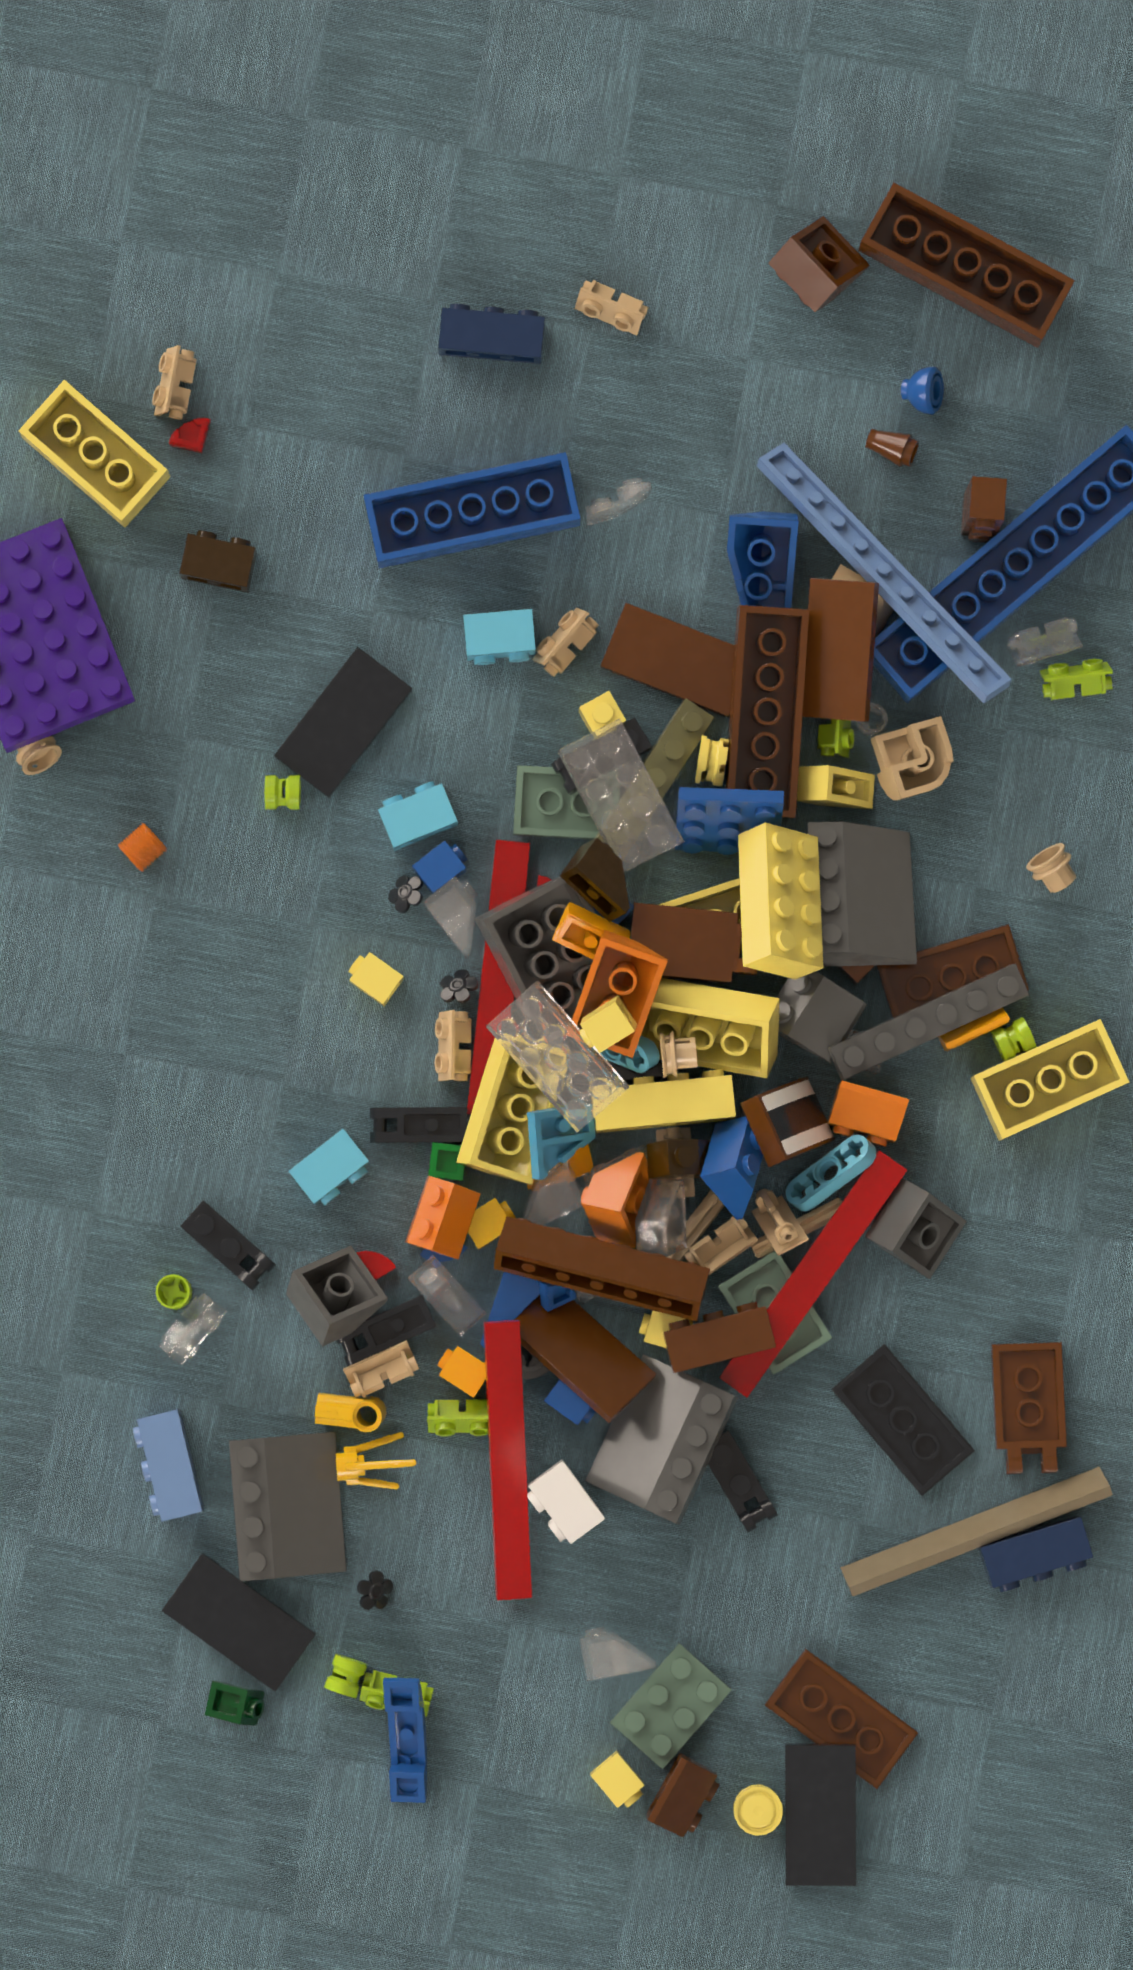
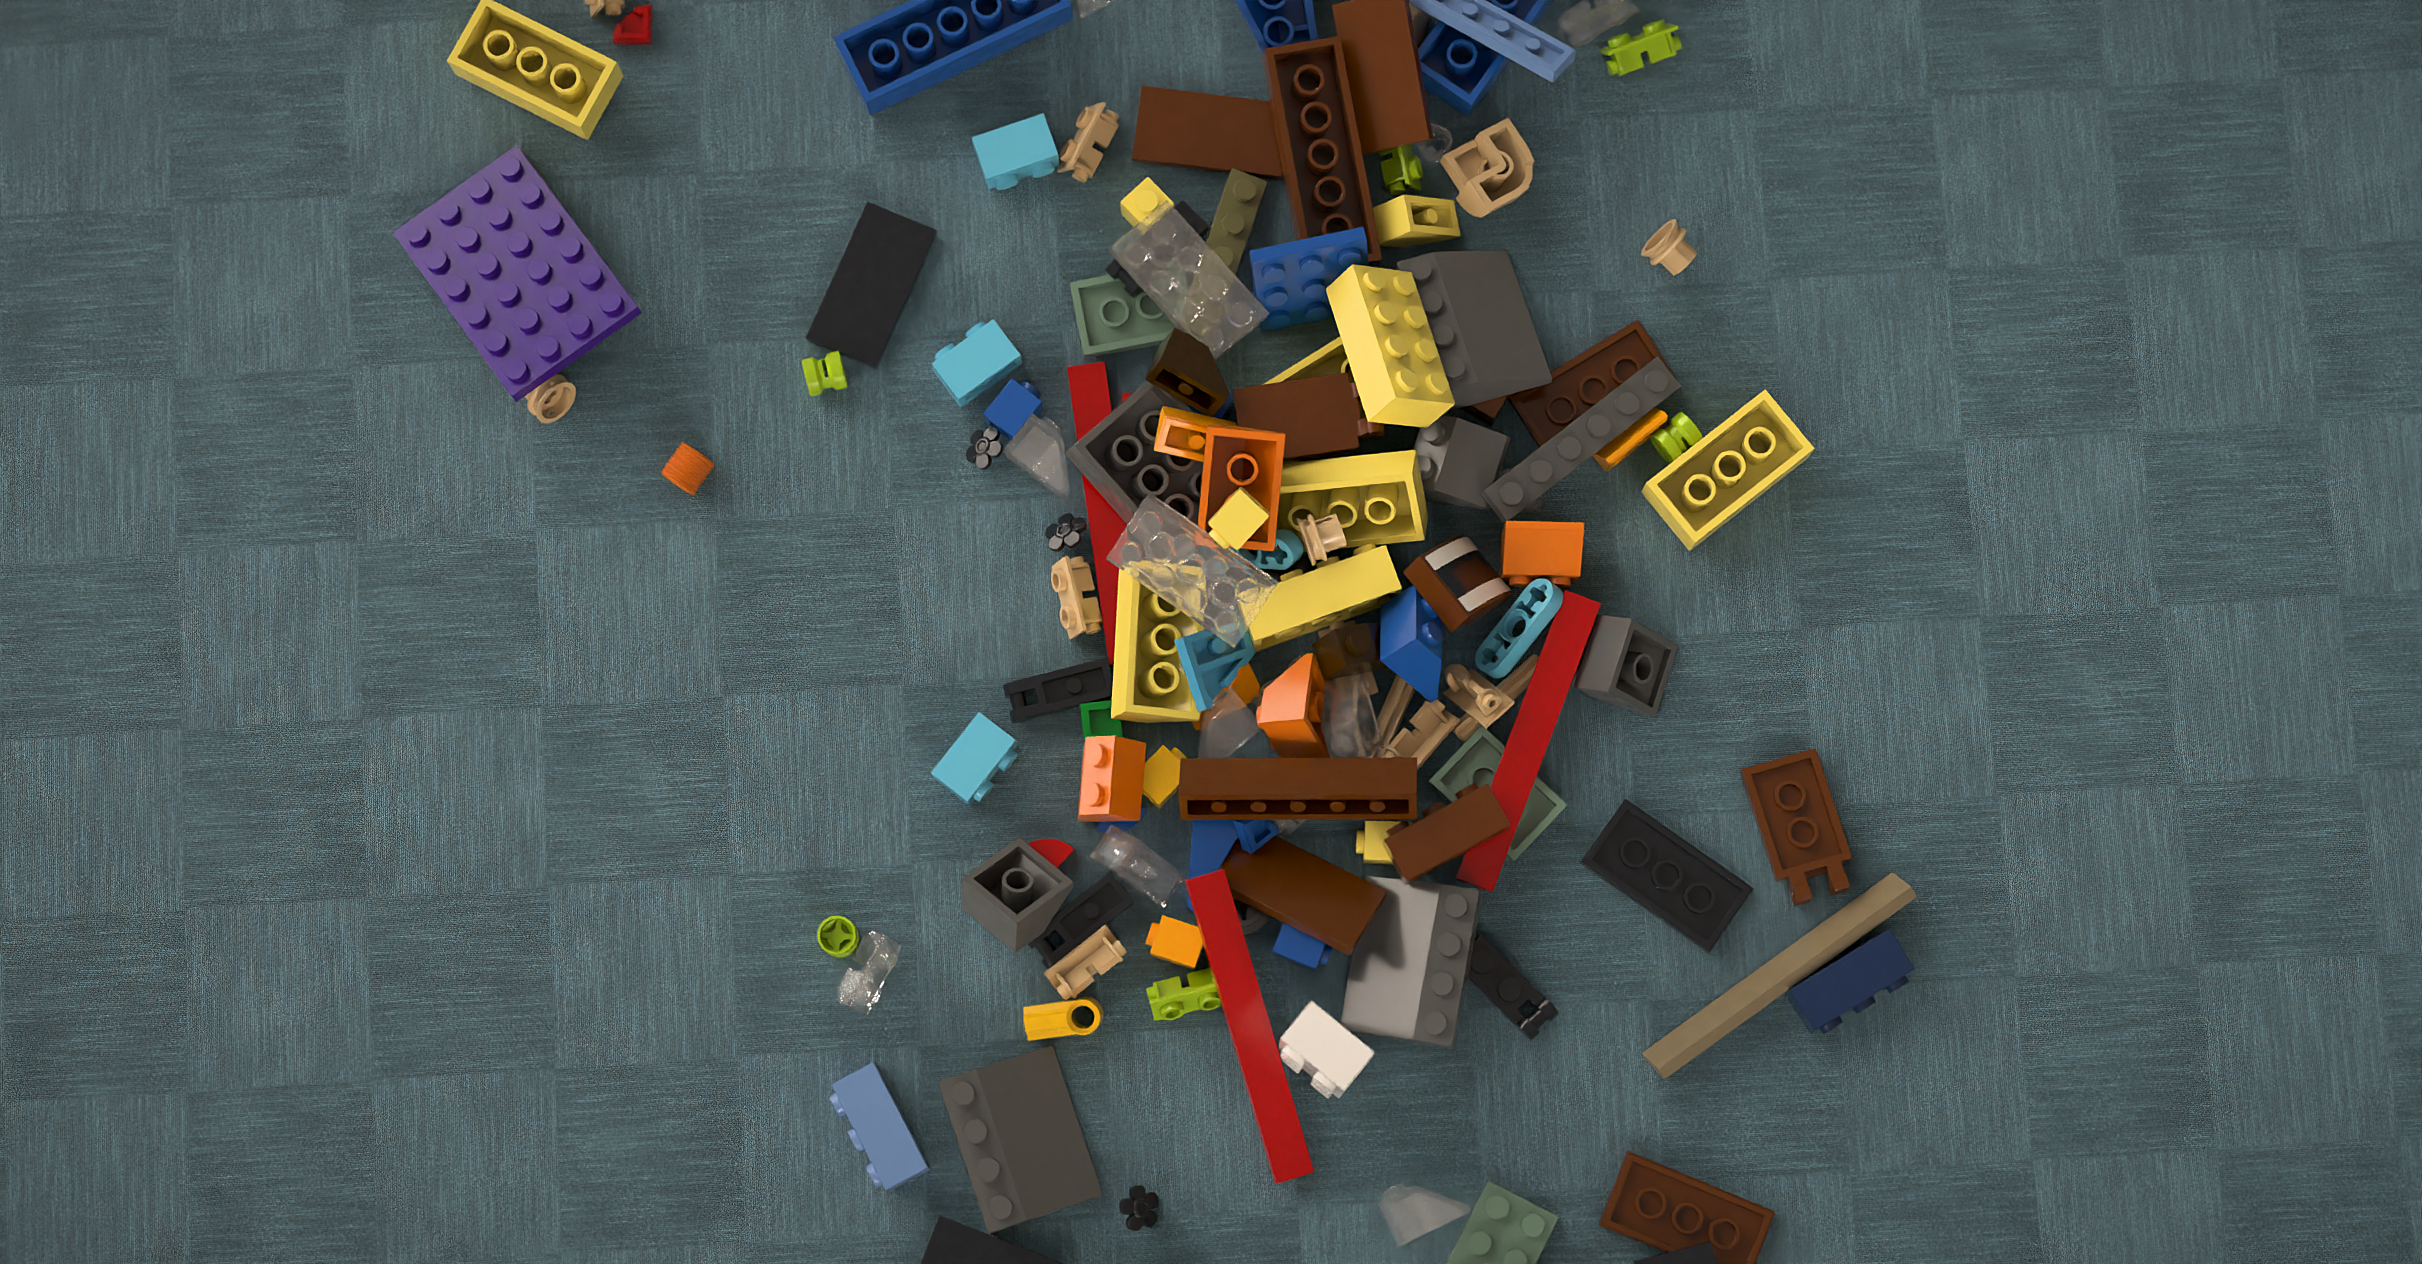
camera: 10 degrees left, 5 degrees down
dark brown brick [179,530,257,593] -> none
black plate [180,1200,276,1290] -> none
yellow plant [335,1432,417,1490] -> none
light yellow brick [348,952,404,1006] -> none
light yellow wheel [695,735,729,787] -> none

